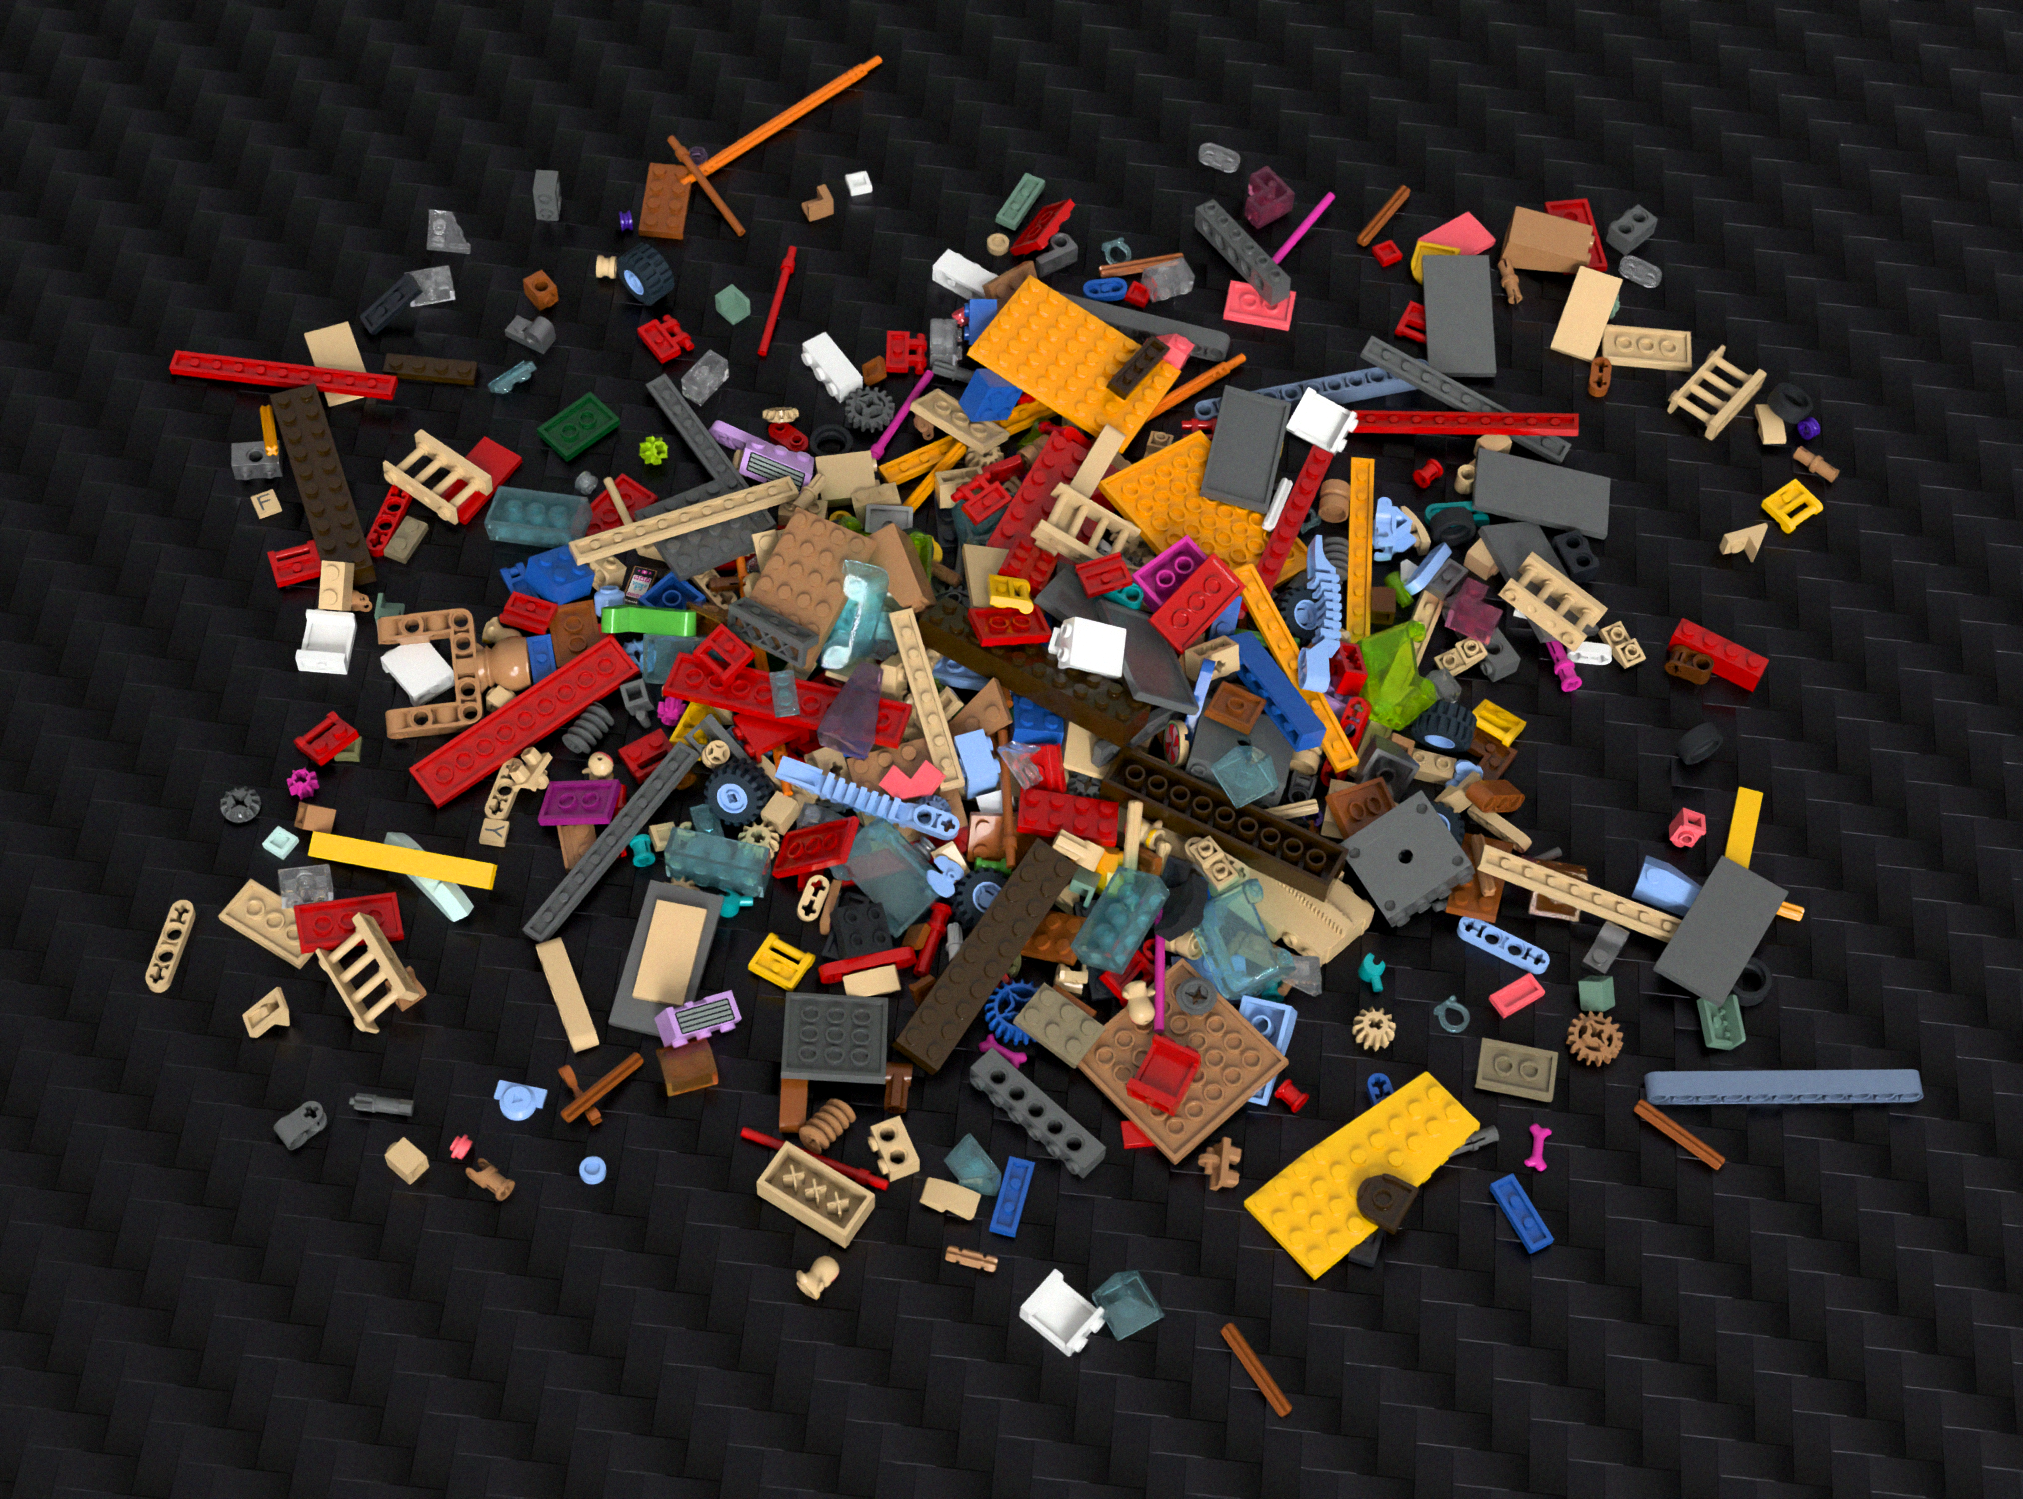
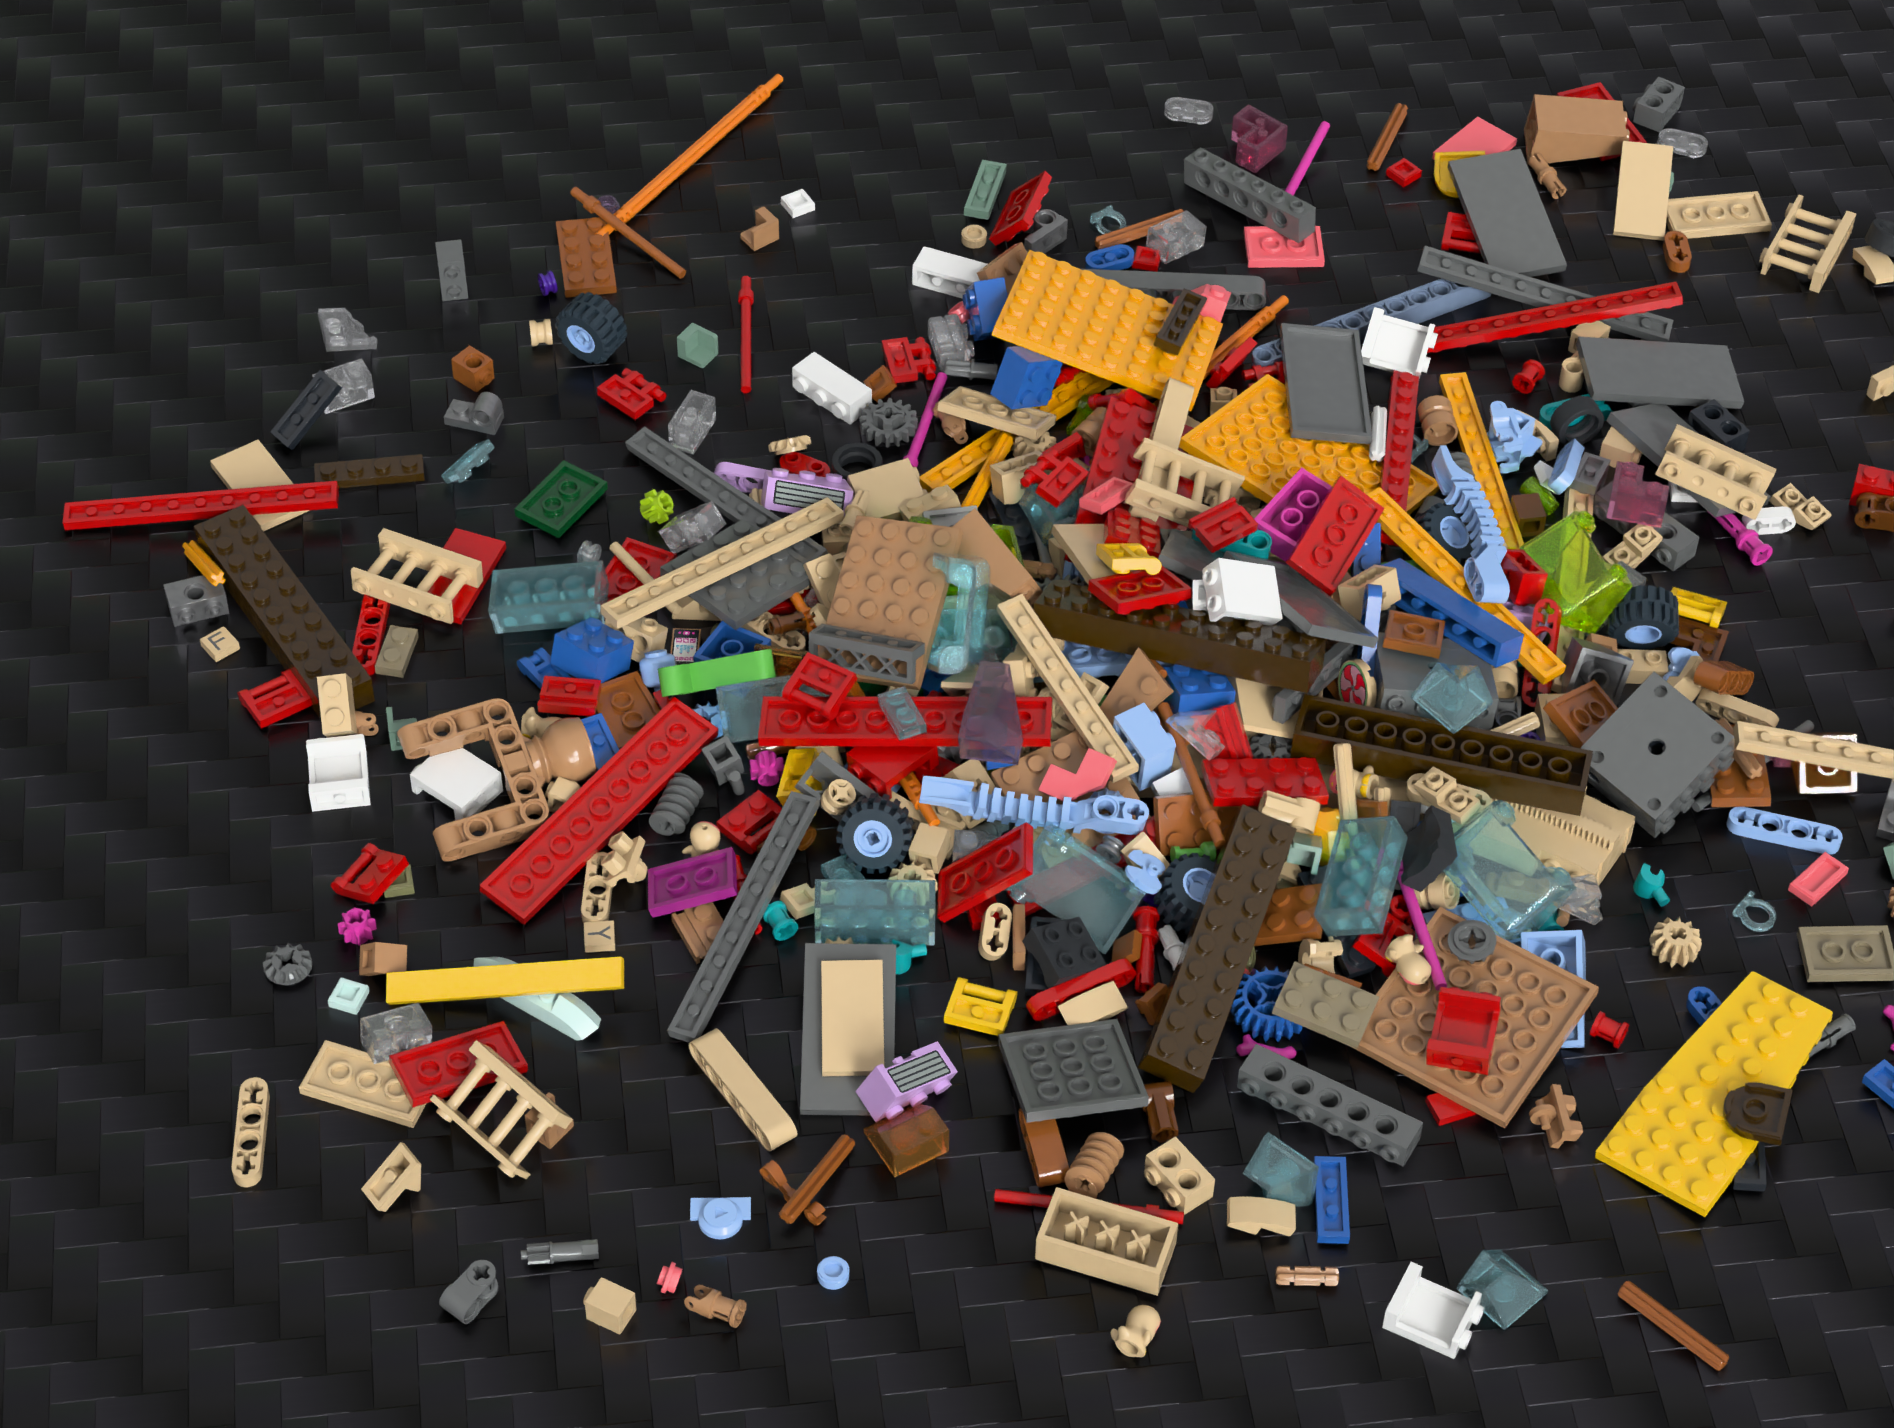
camera: 10 degrees left, 10 degrees down
none -> clear brick [658,501,726,553]
none -> coral plate [1079,477,1133,515]
none -> red plate [1206,337,1258,388]

